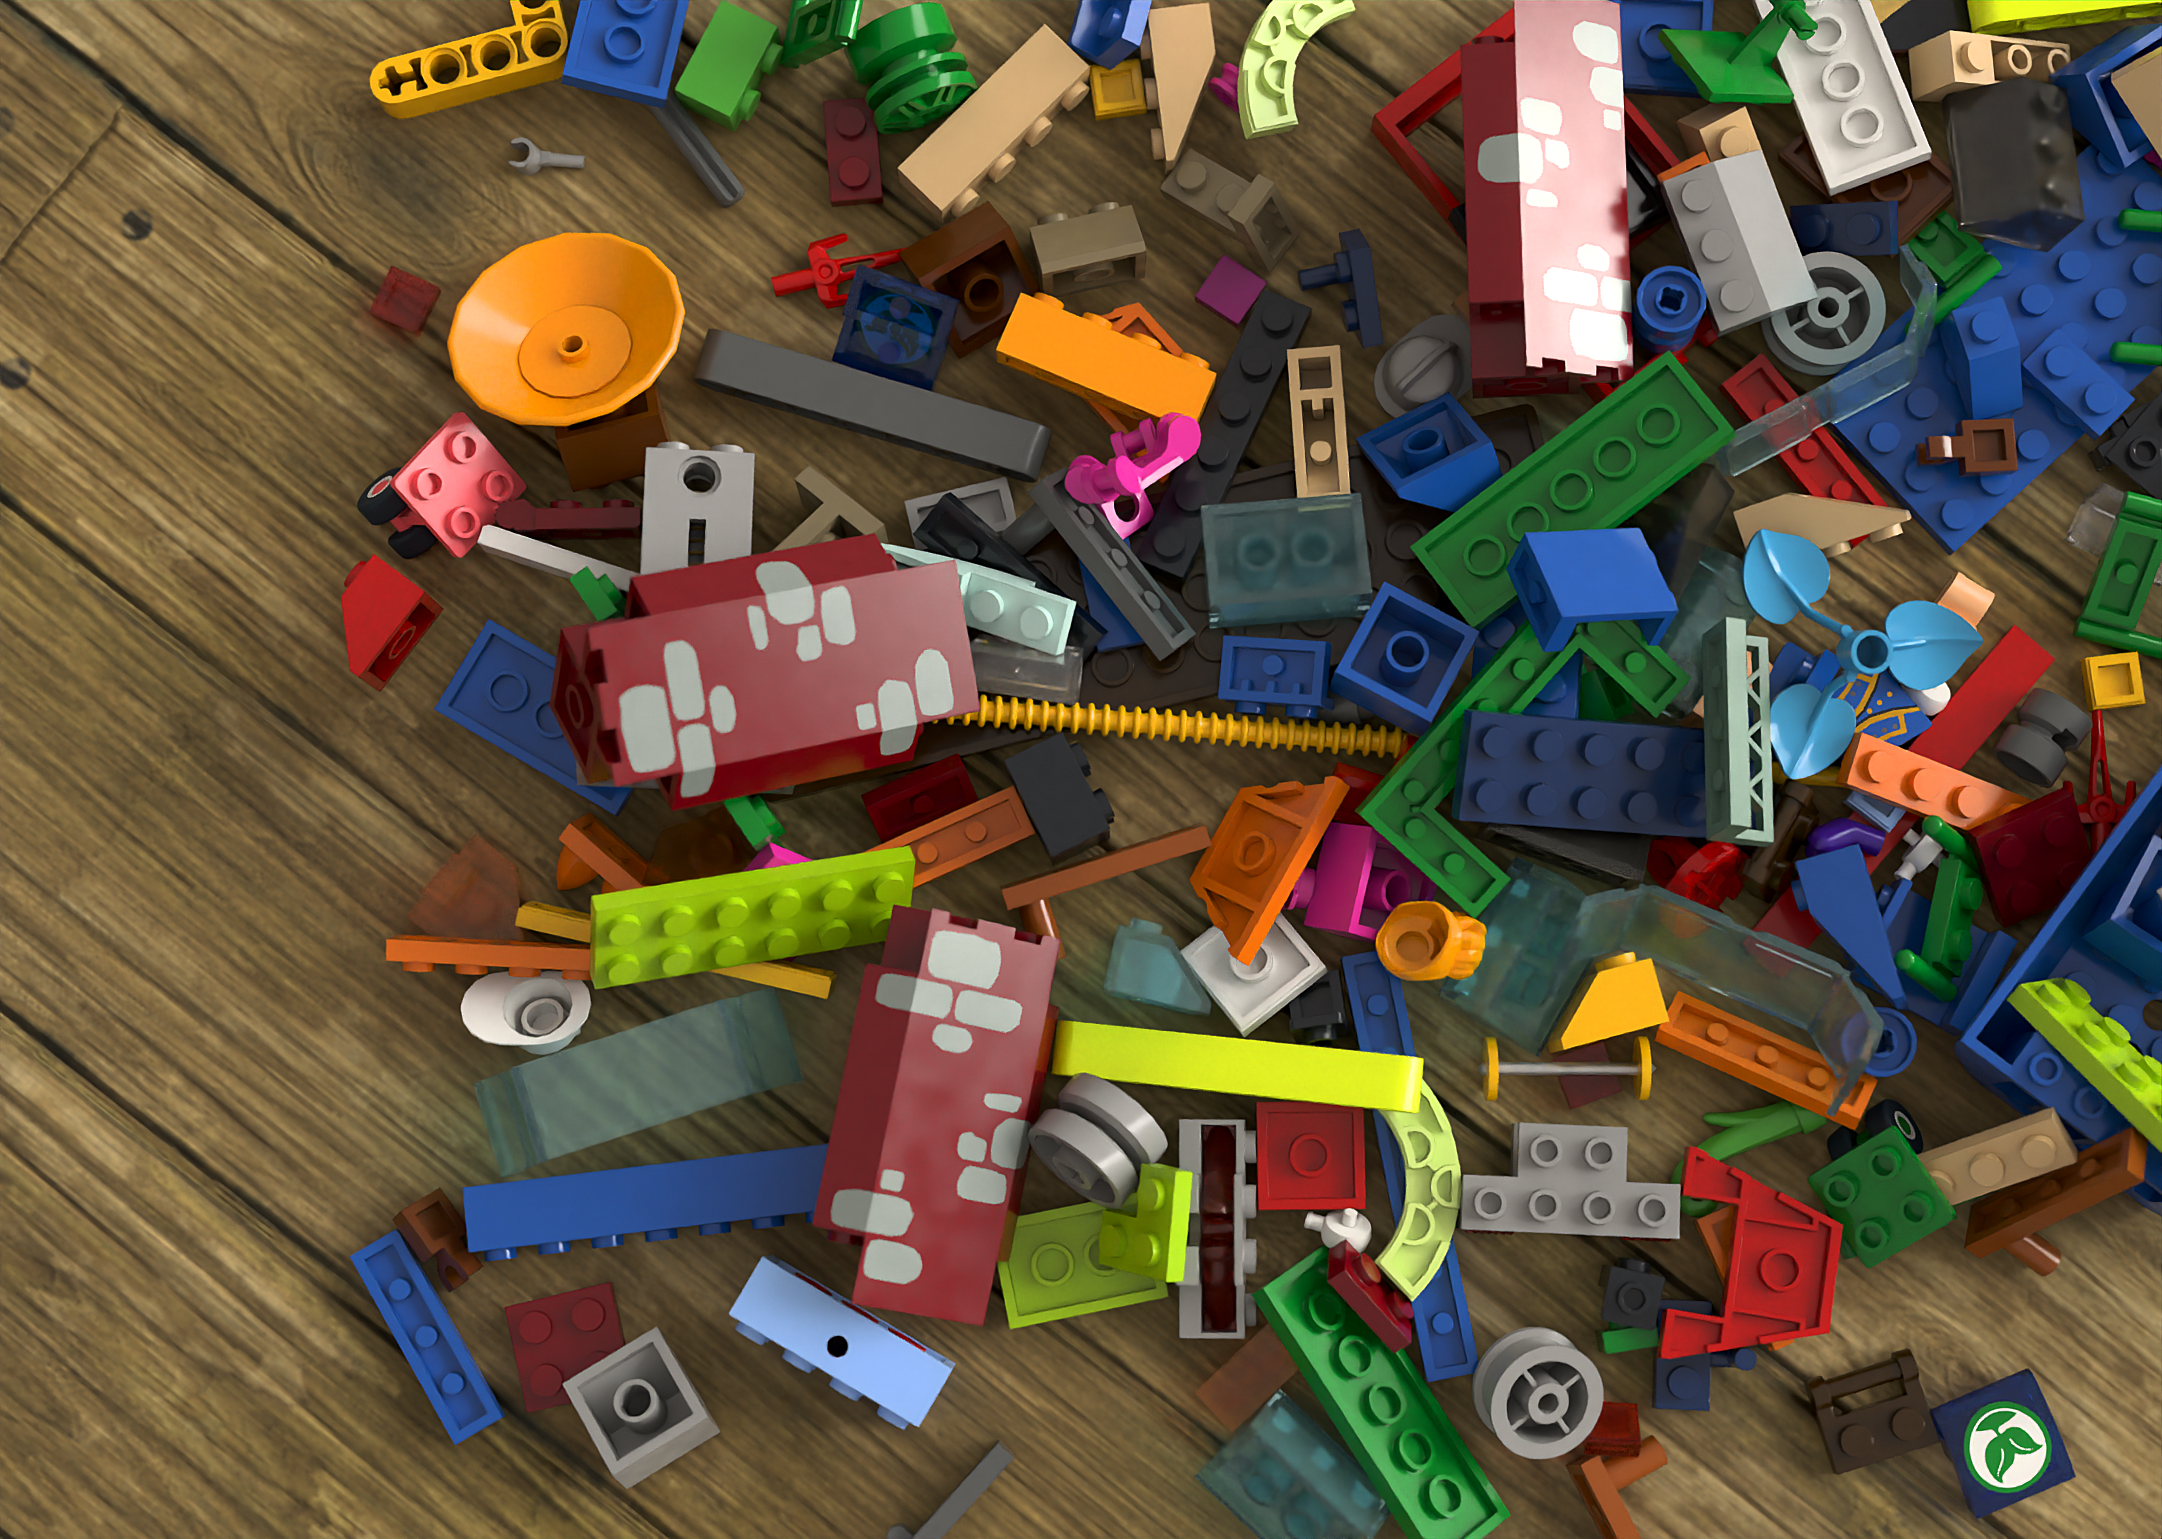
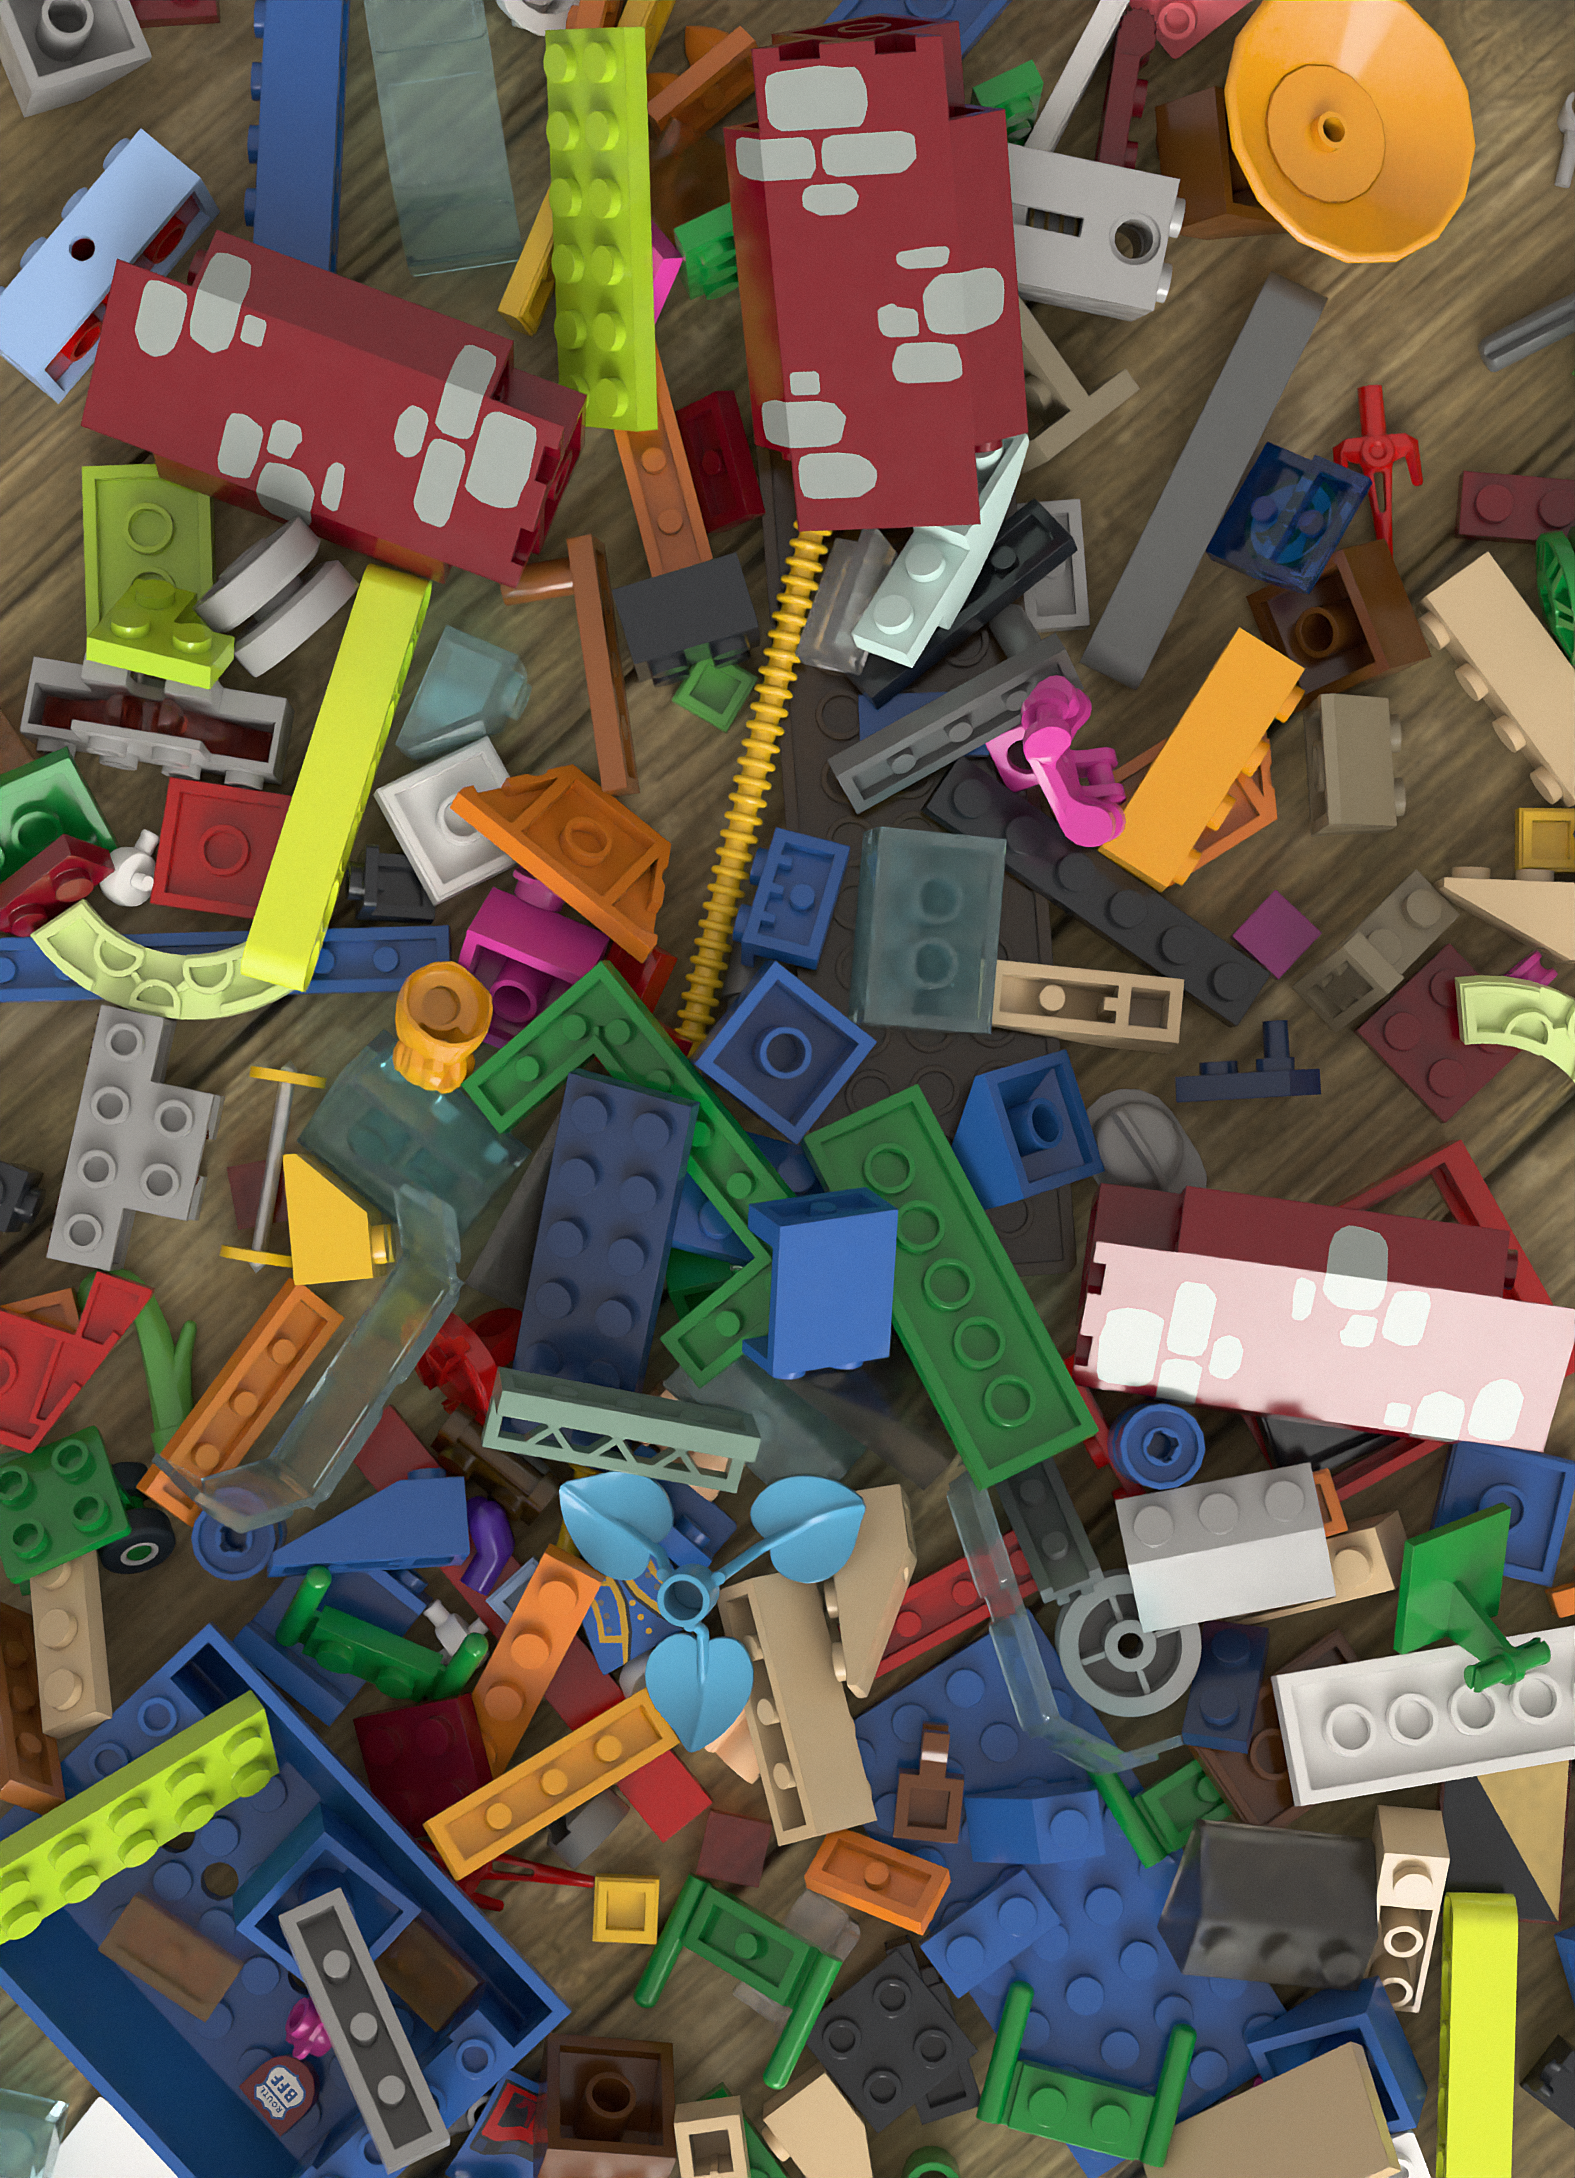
camera: 100 degrees right, 5 degrees up
none -> light orange plate [422,1687,680,1882]
none -> bright green tile [672,658,759,734]
none -> clear red tile [696,1808,772,1888]
none -> tan brick [717,1573,877,1846]
none -> orange tile [804,1829,951,1936]
none -> dark grey hinge [994,1456,1104,1606]
none -> dark red plate [1353,943,1523,1124]

